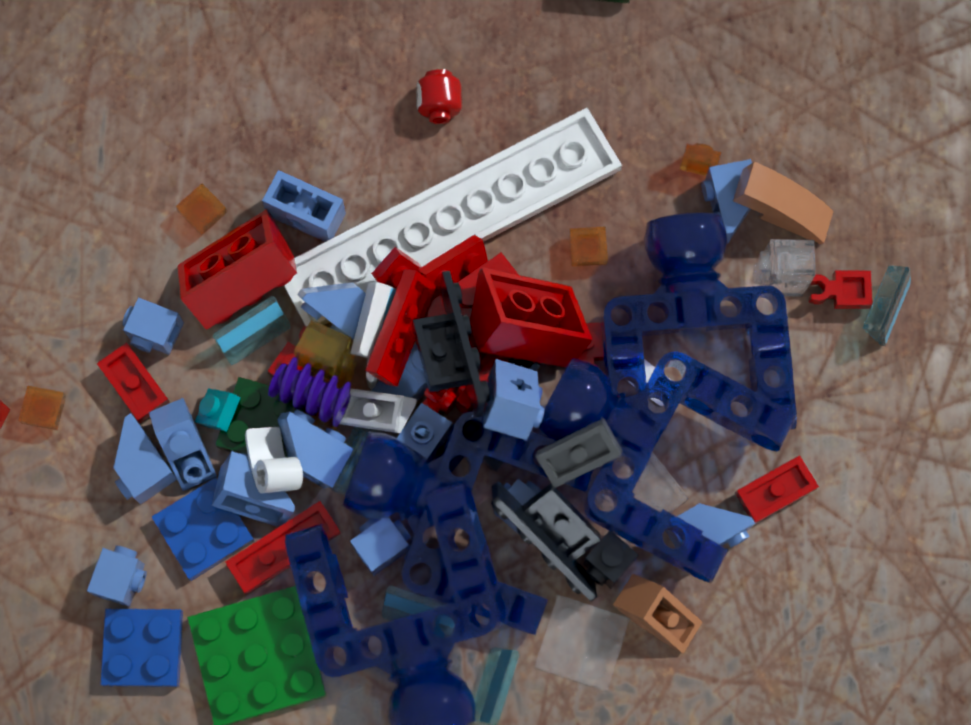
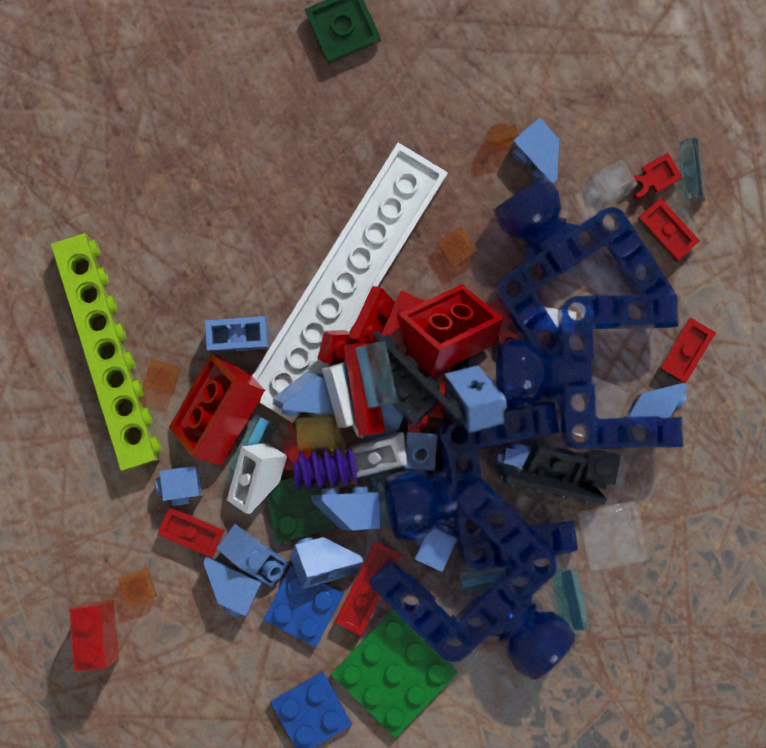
camera: 30 degrees left, 10 degrees up
medium blue brick [87,545,147,607] -> none
teal plate [194,388,240,432] -> none
white panel [245,427,303,493] -> none
red head [416,69,462,124] -> none
dark grey plate [536,418,622,488] -> none
nougat slope [613,573,703,654] -> none
nougat slope [733,161,834,244] -> none
none -> lime brick [51,233,162,471]
none -> white slope [227,443,287,514]
none -> clear light blue slope [356,342,397,408]
none -> red plate [637,198,700,262]

